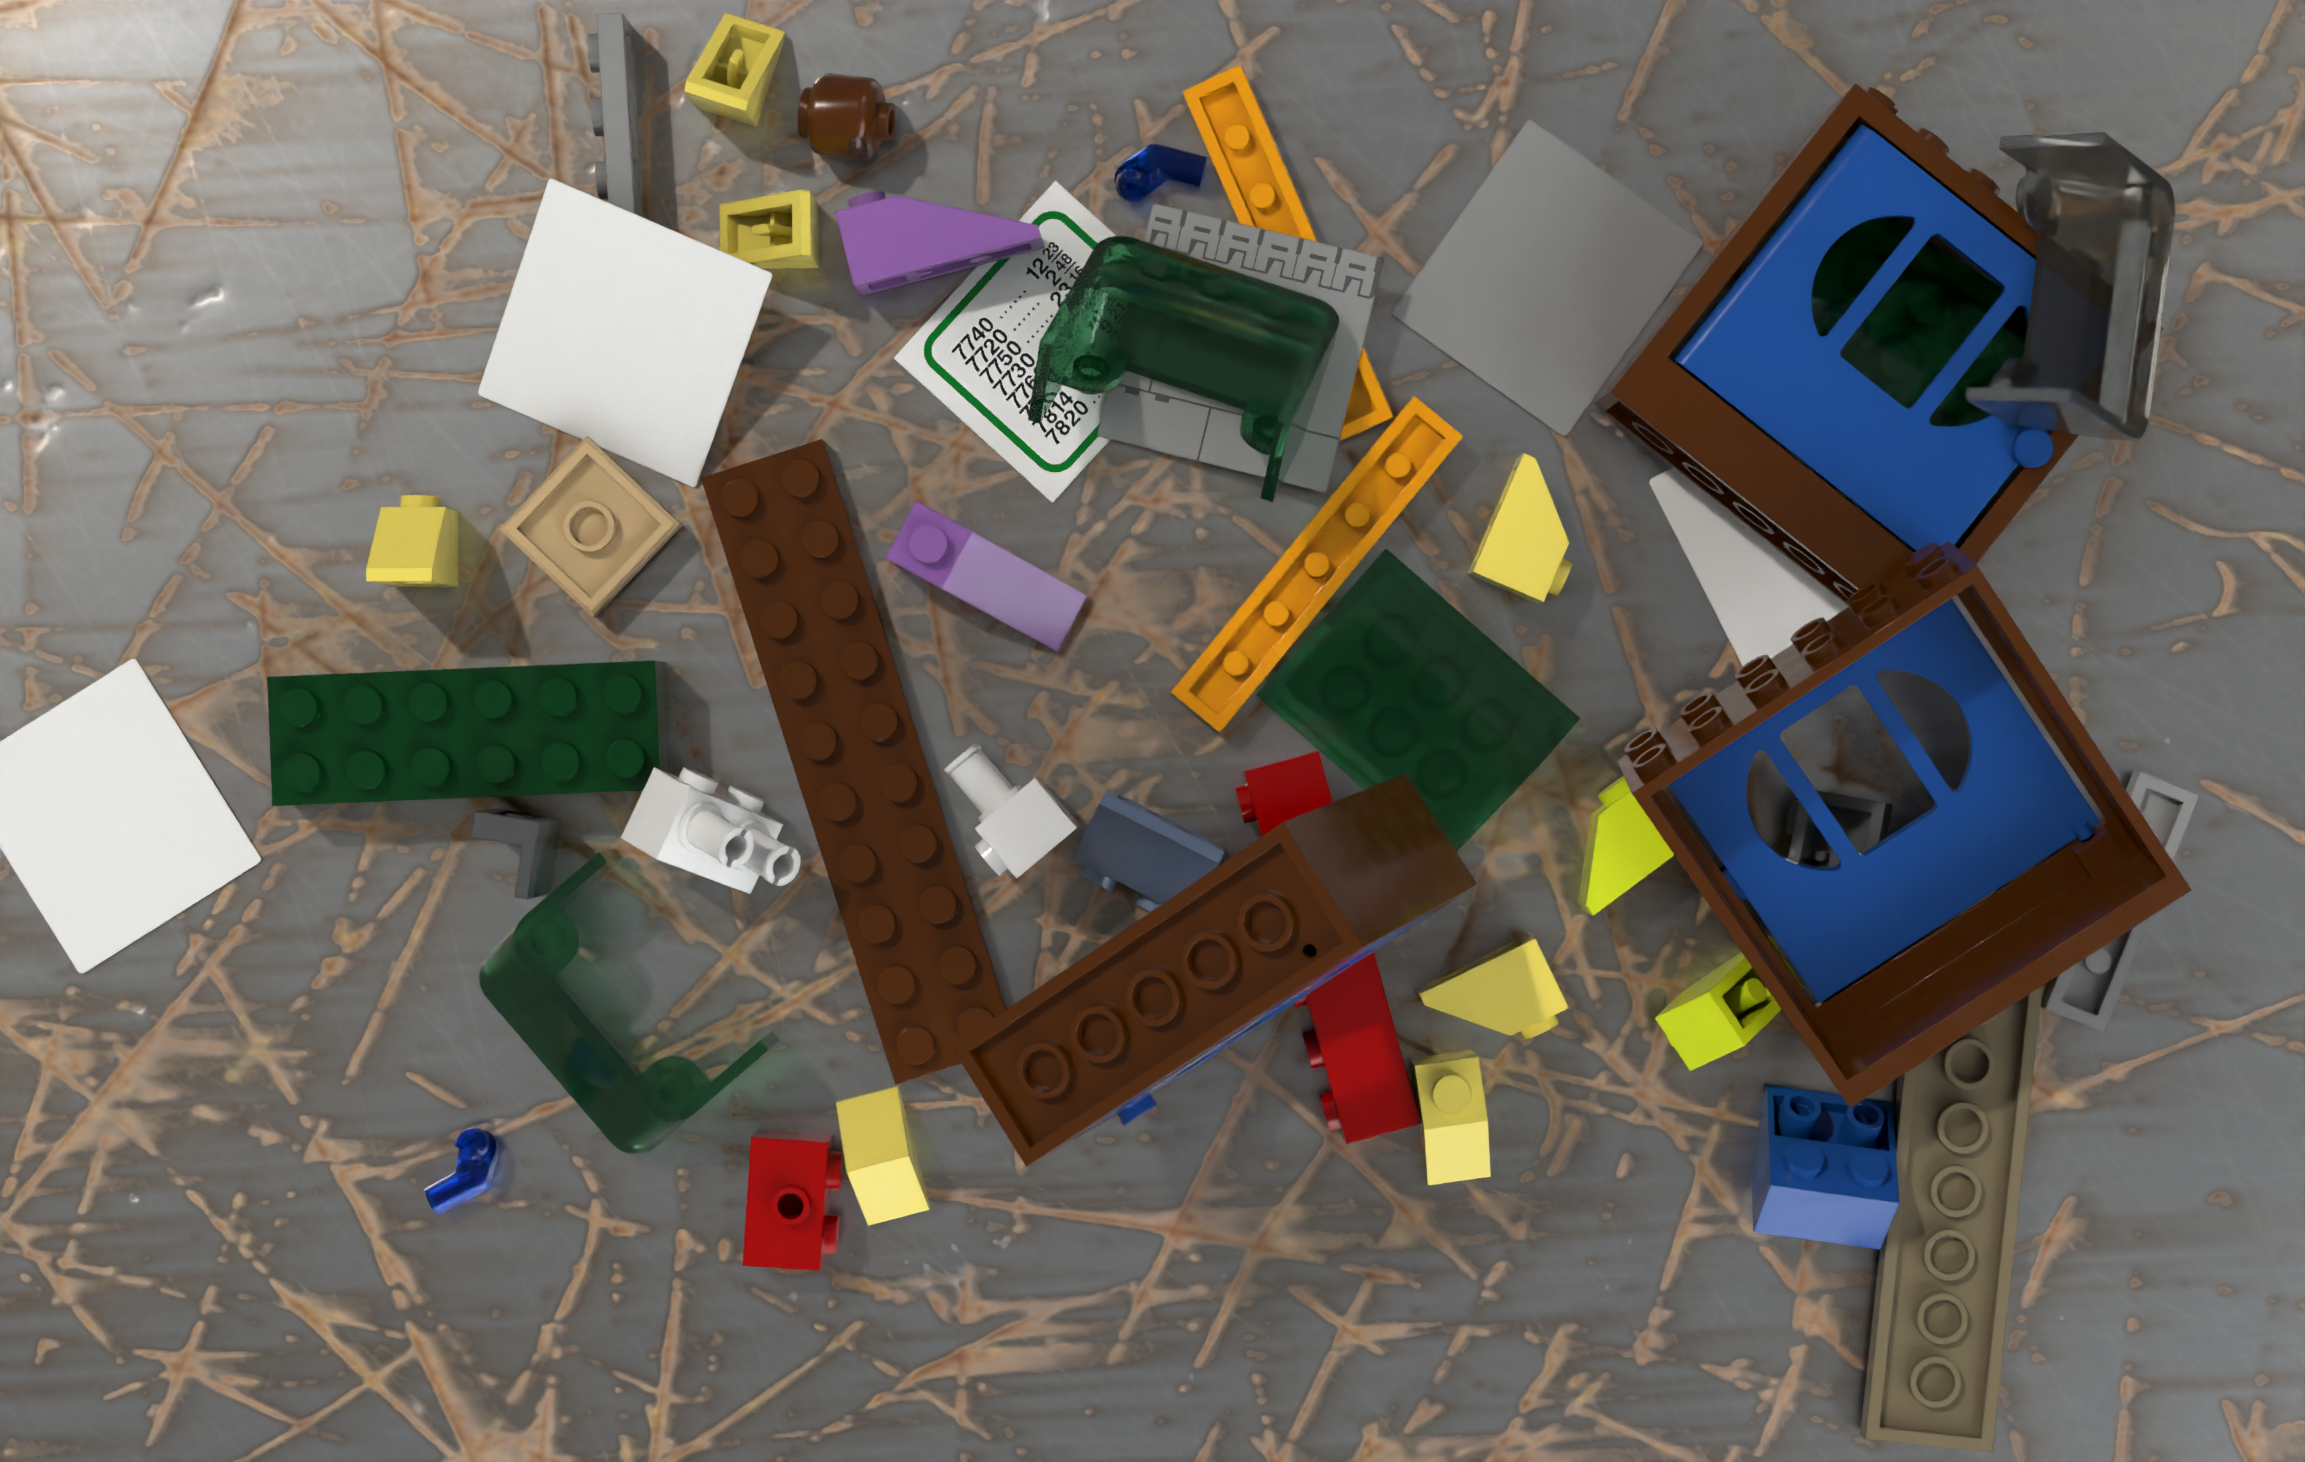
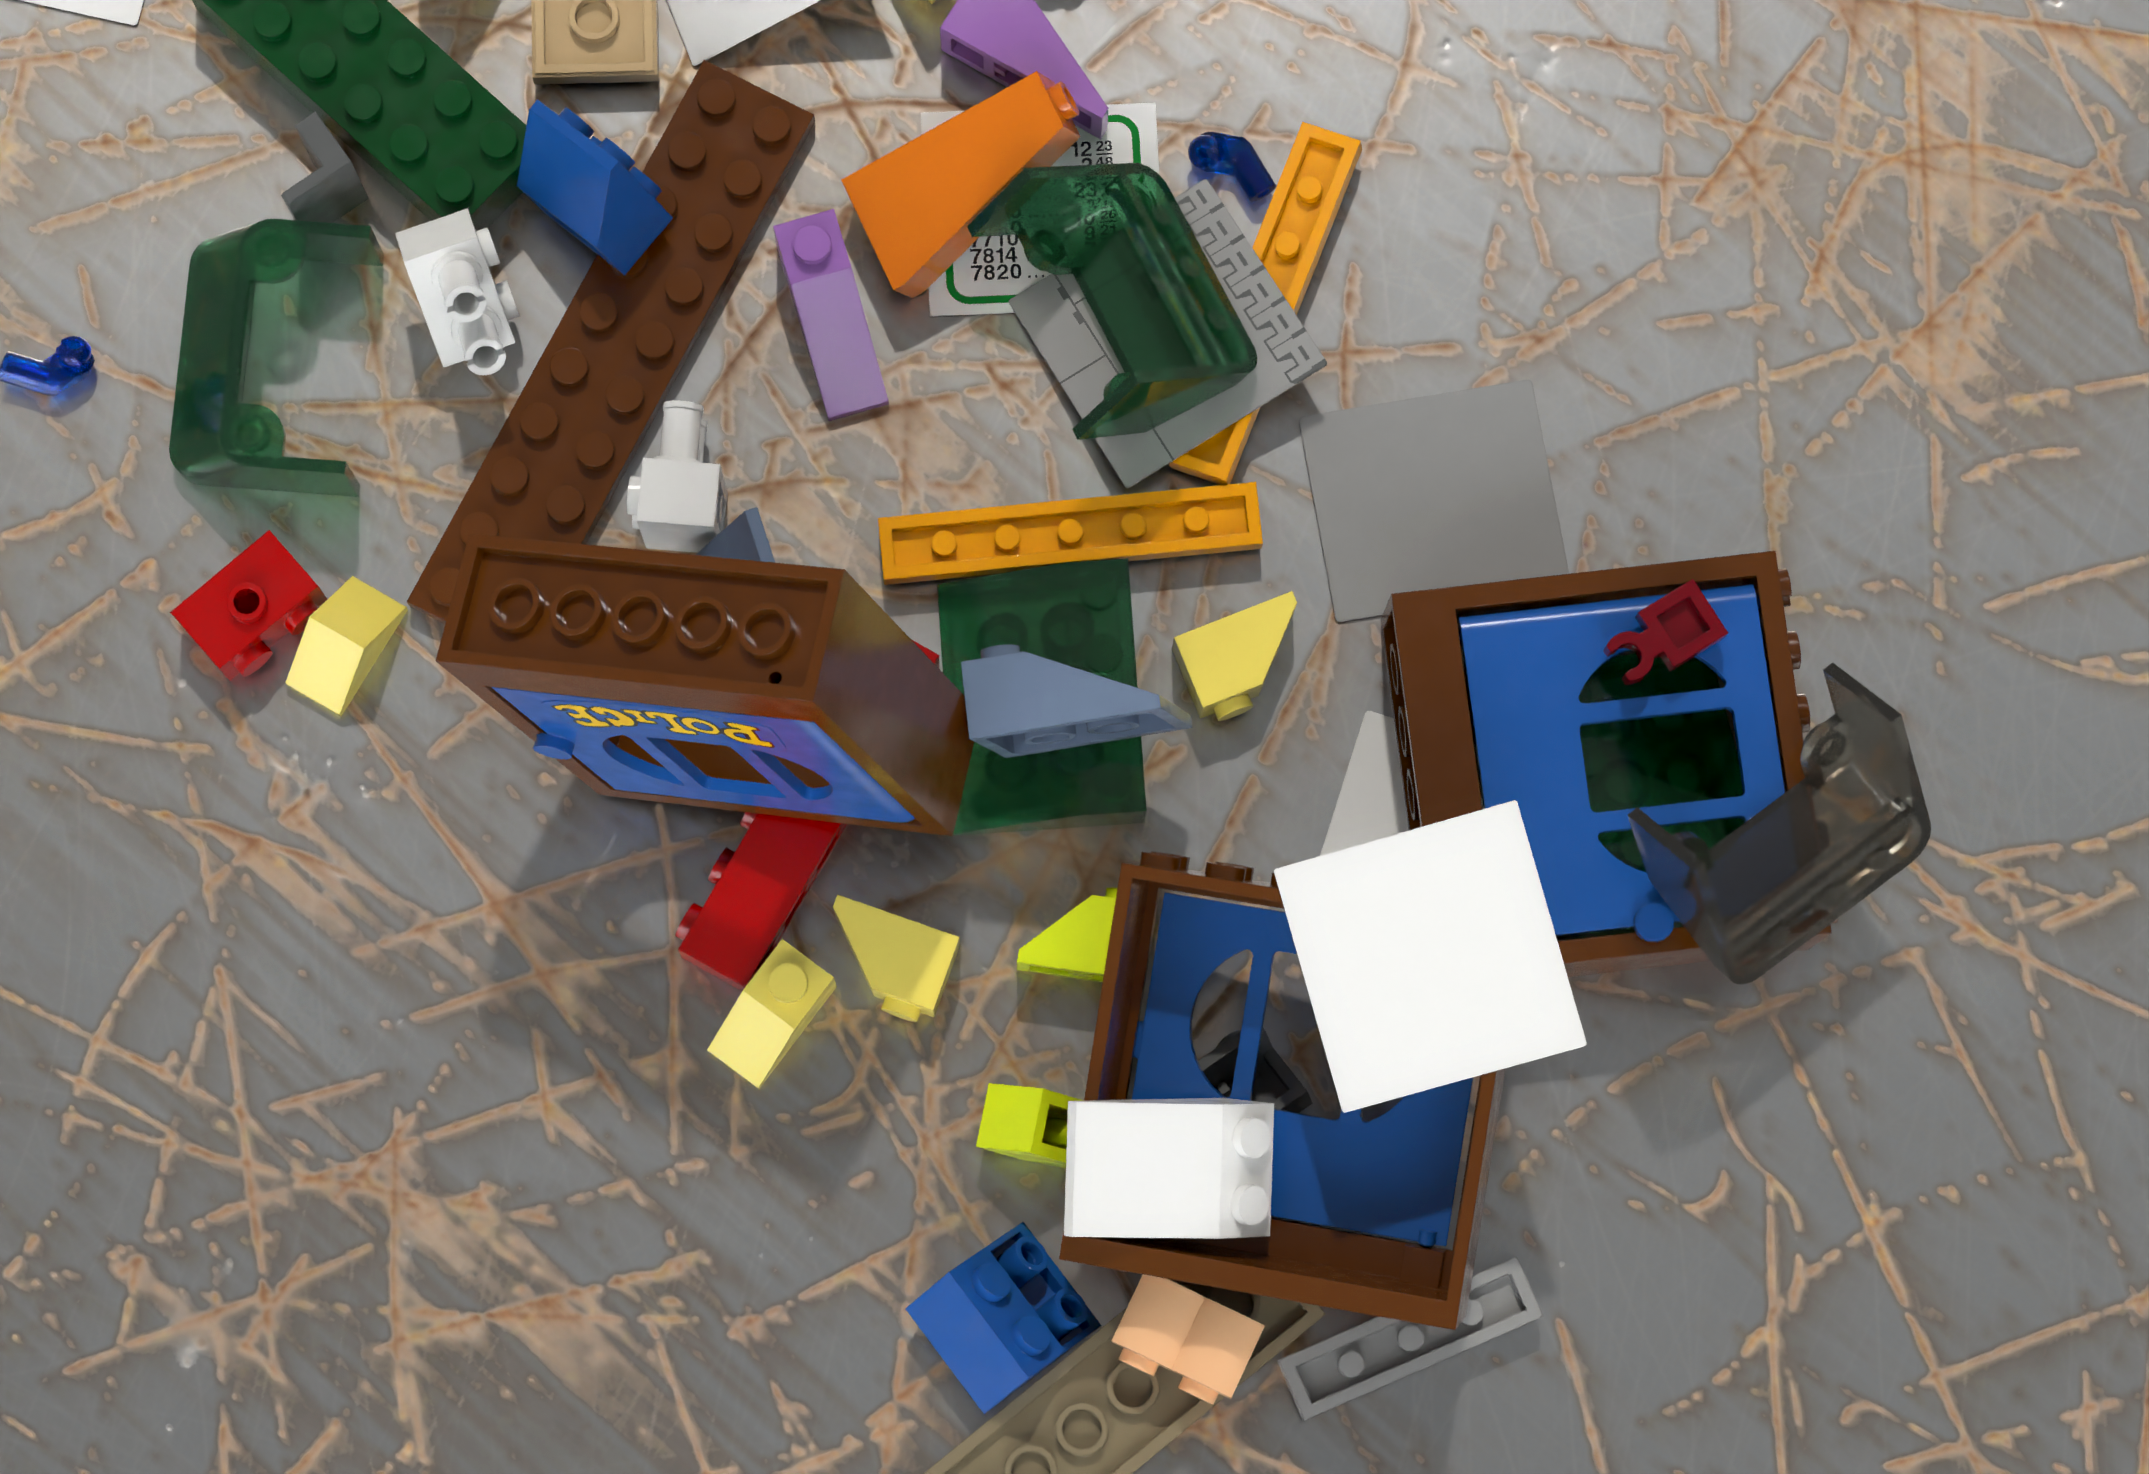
camera: 45 degrees right, 10 degrees down
none -> blue slope [517,99,673,275]
none -> orange slope [841,71,1081,298]
none -> sand blue slope [961,645,1192,758]
none -> white slope [1064,1098,1274,1239]
none -> light nougat brick [1112,1274,1265,1405]
none -> white sticker [1274,800,1587,1113]
none -> dark red plate [1603,579,1728,685]

